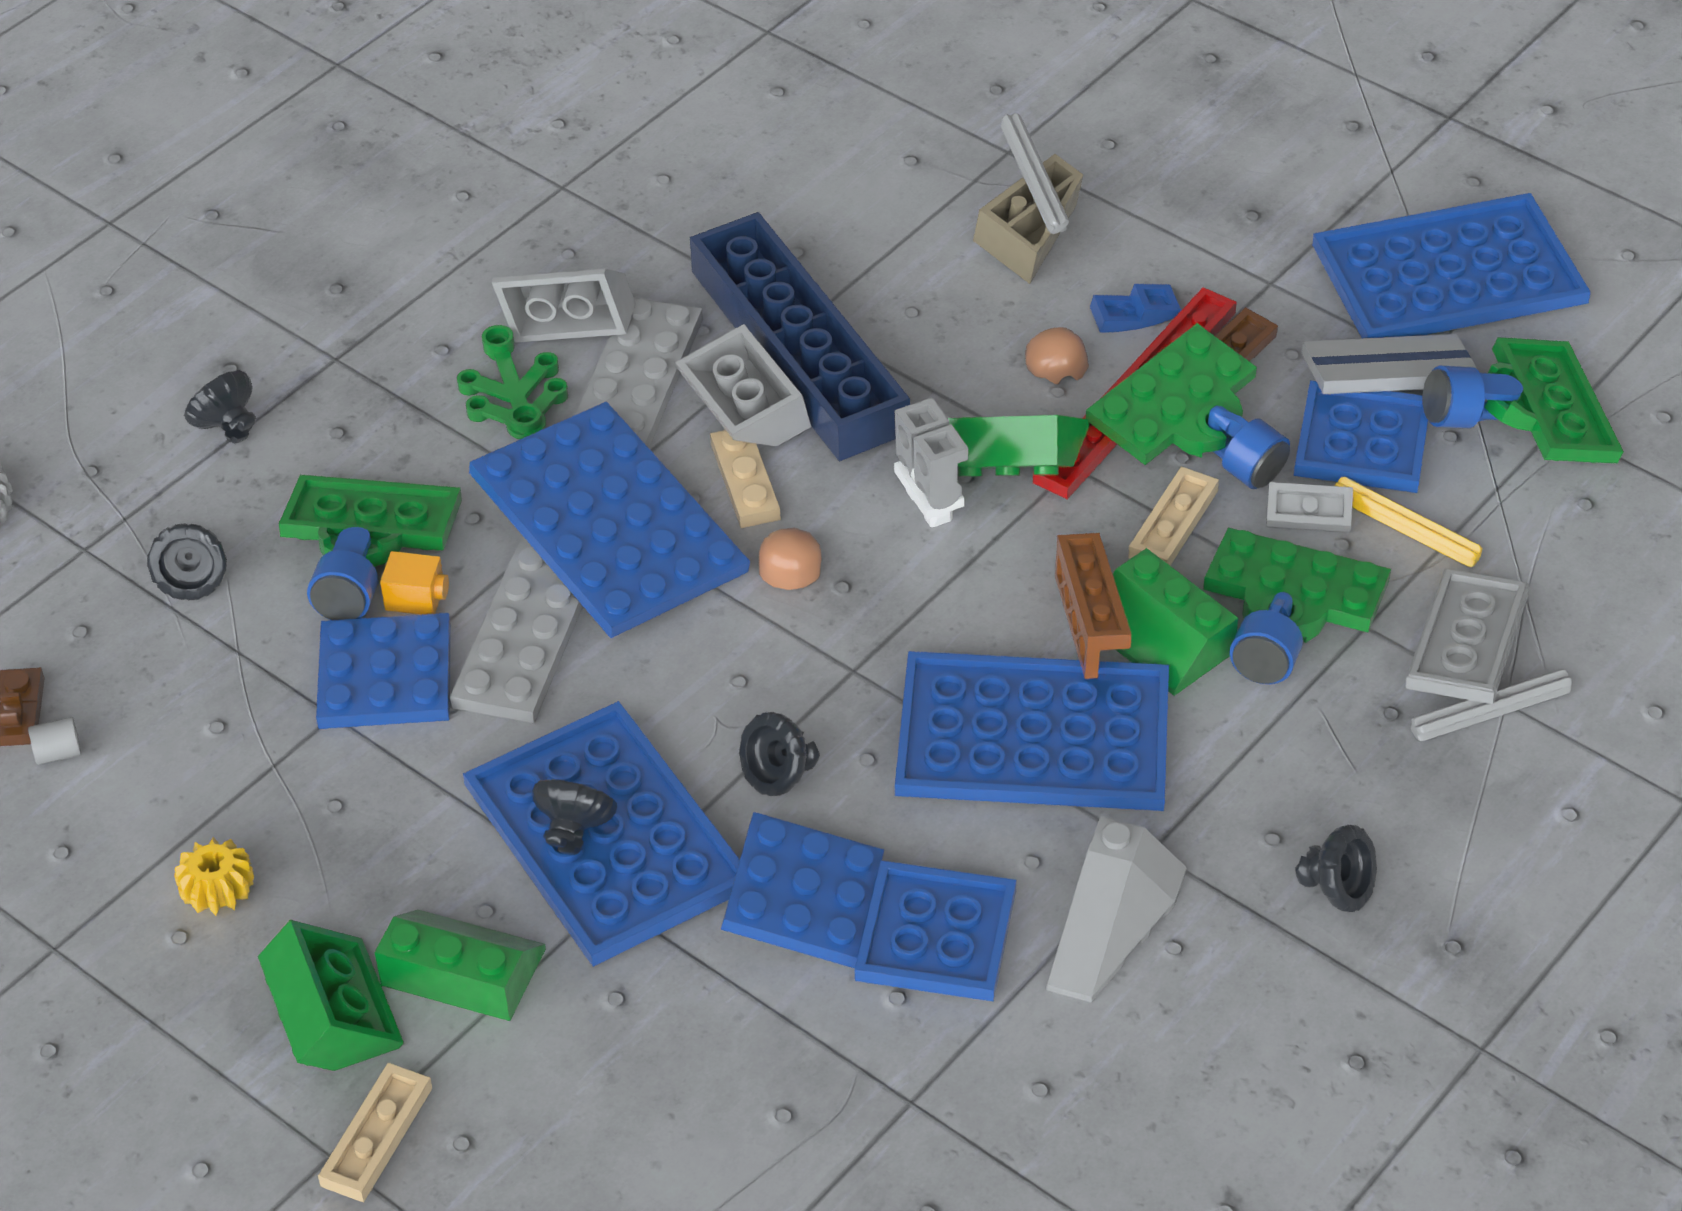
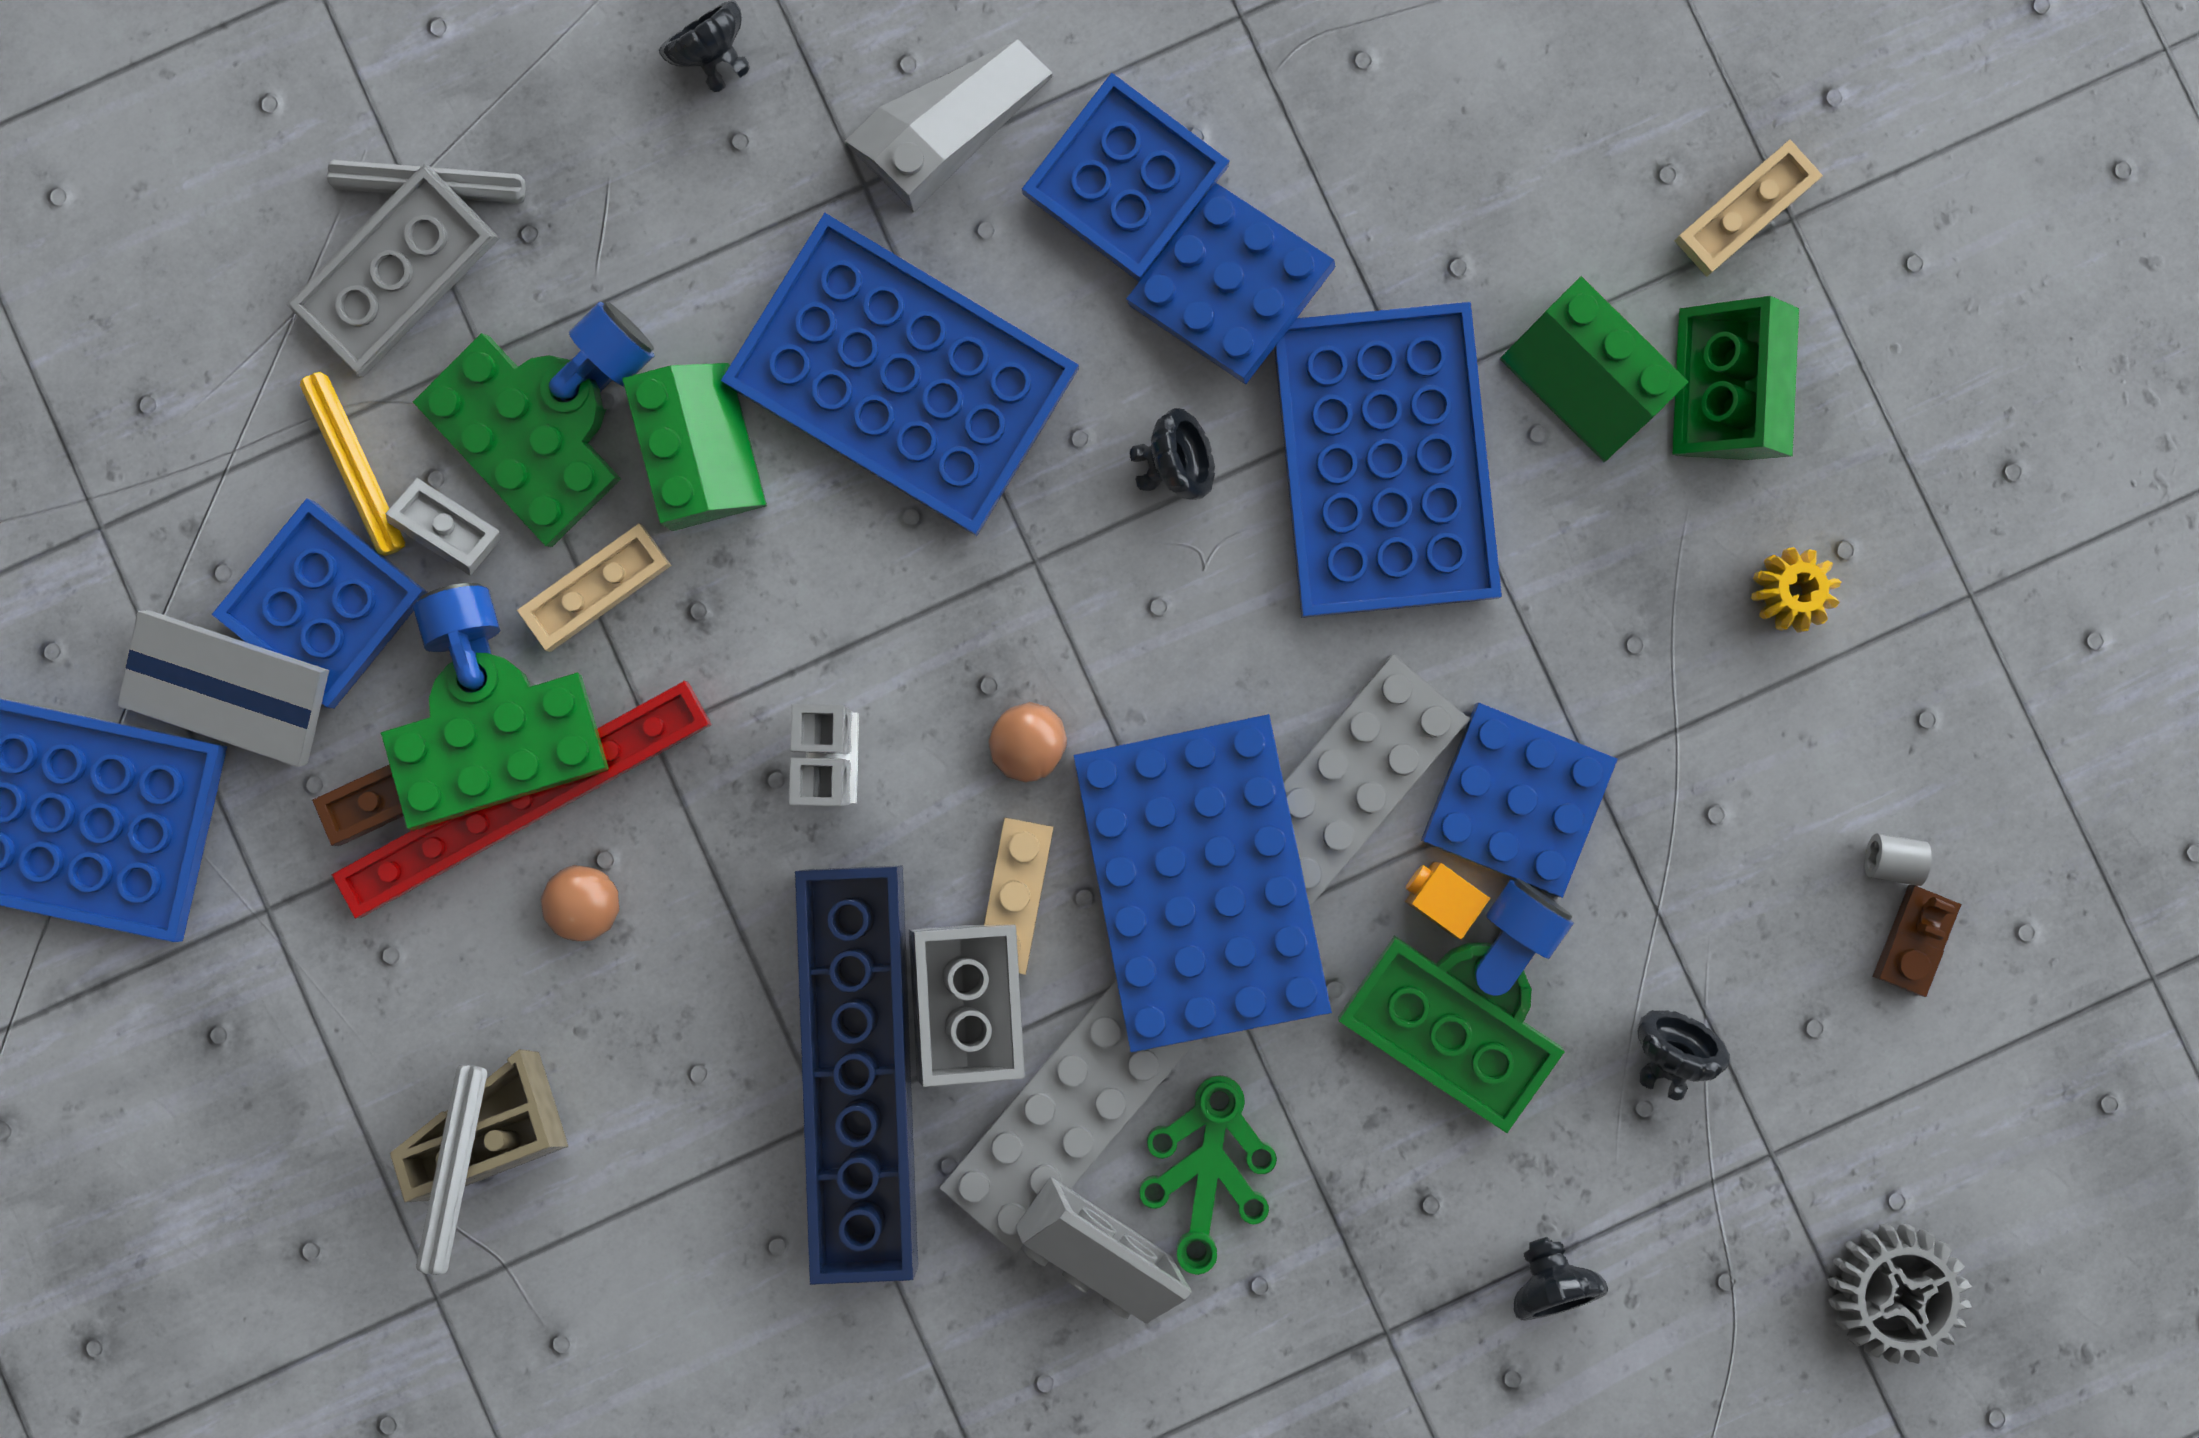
camera: 155 degrees left, 40 degrees up
black hair [532,779,617,855] -> none
green slope [947,415,1089,477] -> none
dark orange fence [1055,533,1132,679] -> none
blue slope [1090,284,1181,333] -> none
green plate [1422,337,1624,464] -> none

